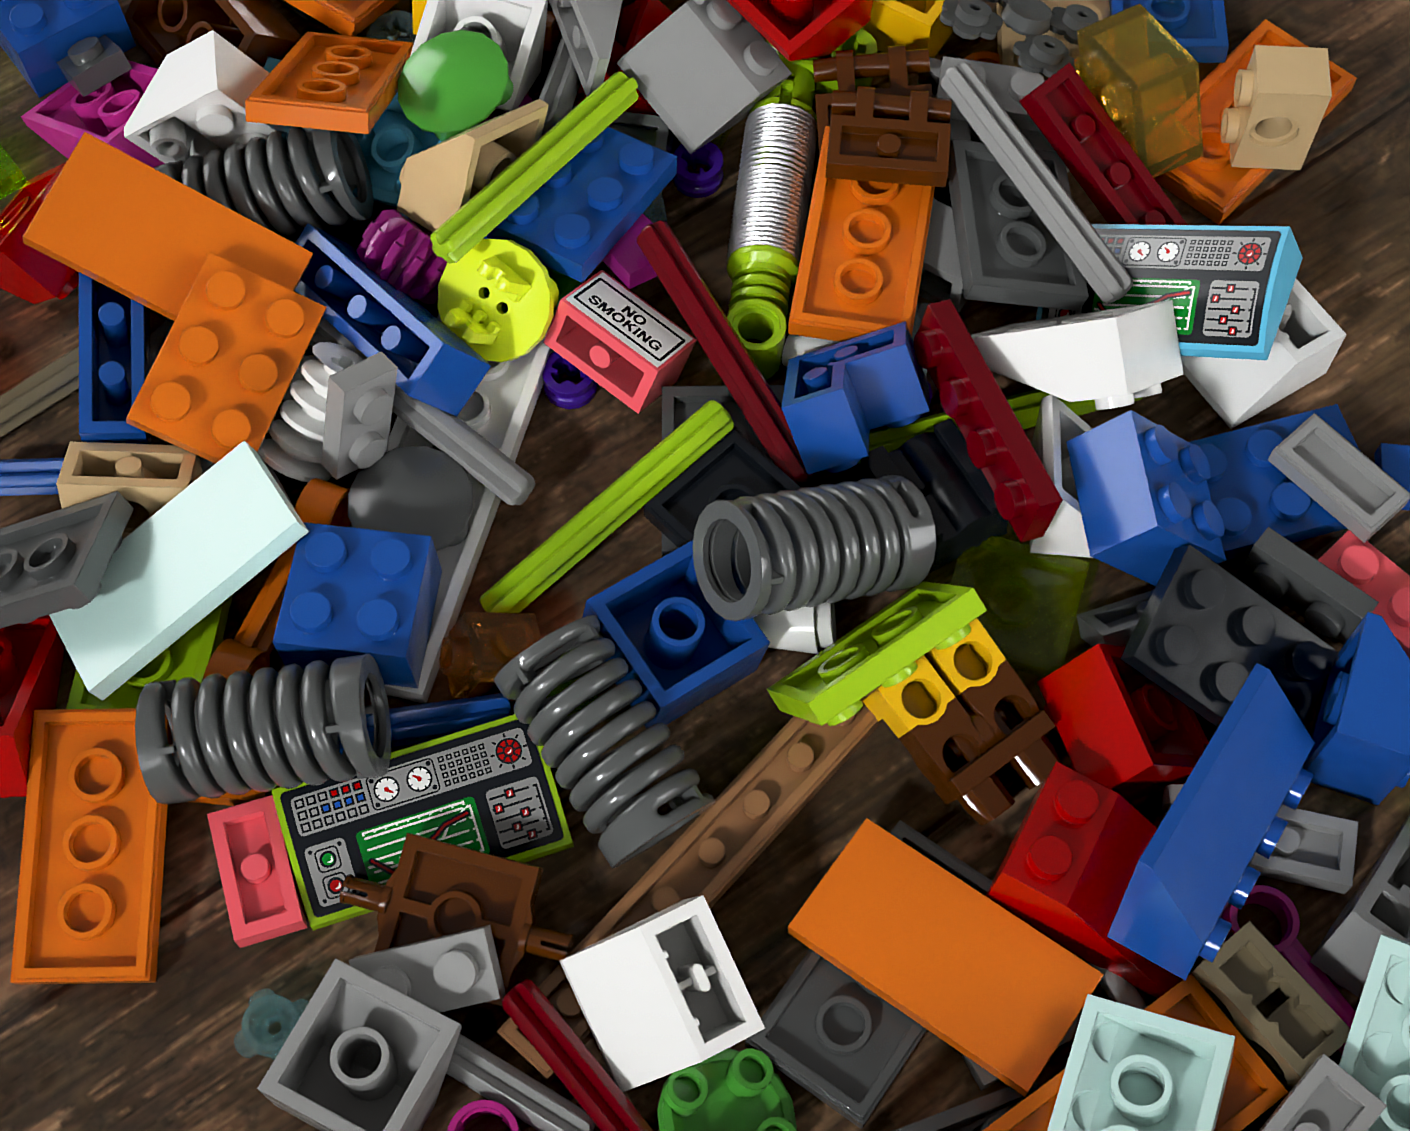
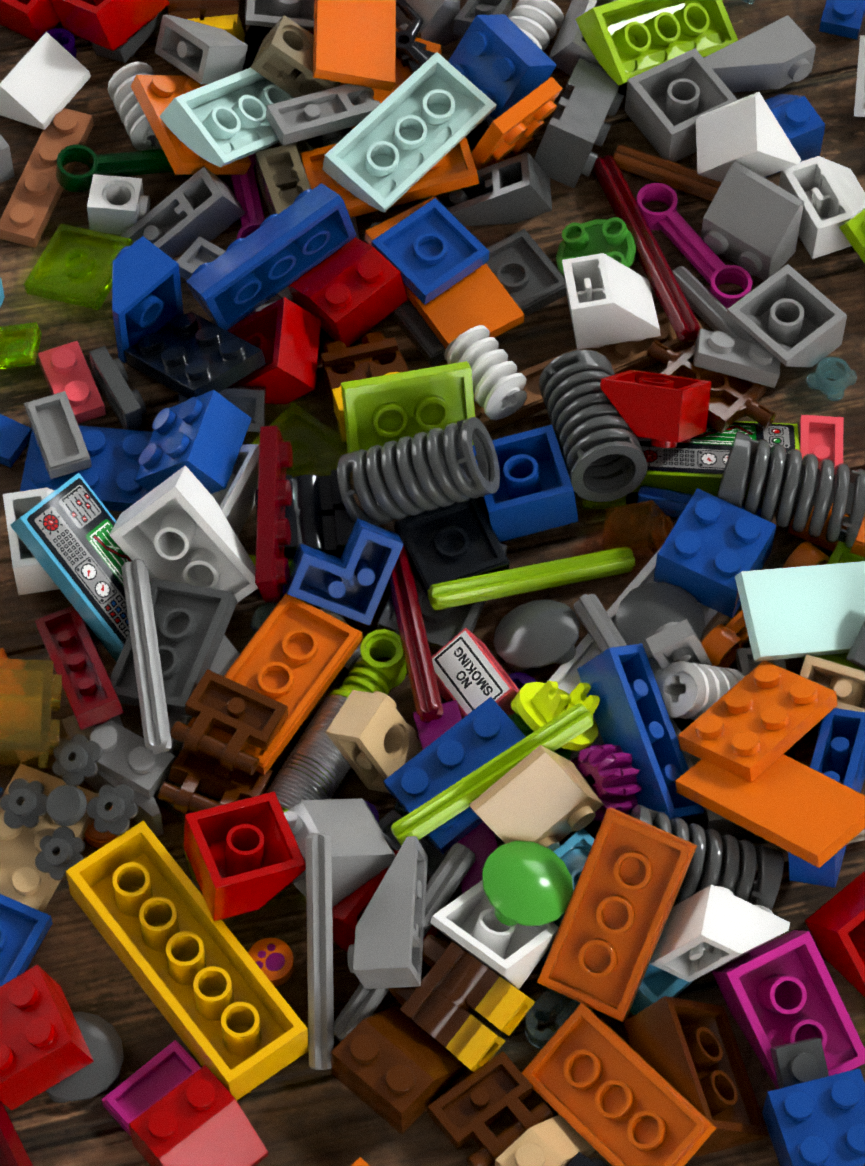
camera: 160 degrees left, 5 degrees down
none -> tan brick [325,690,423,793]
none -> blue plate [371,198,490,305]
none -> white piece [444,325,527,420]
none -> dark grey dish [493,599,580,673]
none -> red slope [600,370,711,448]

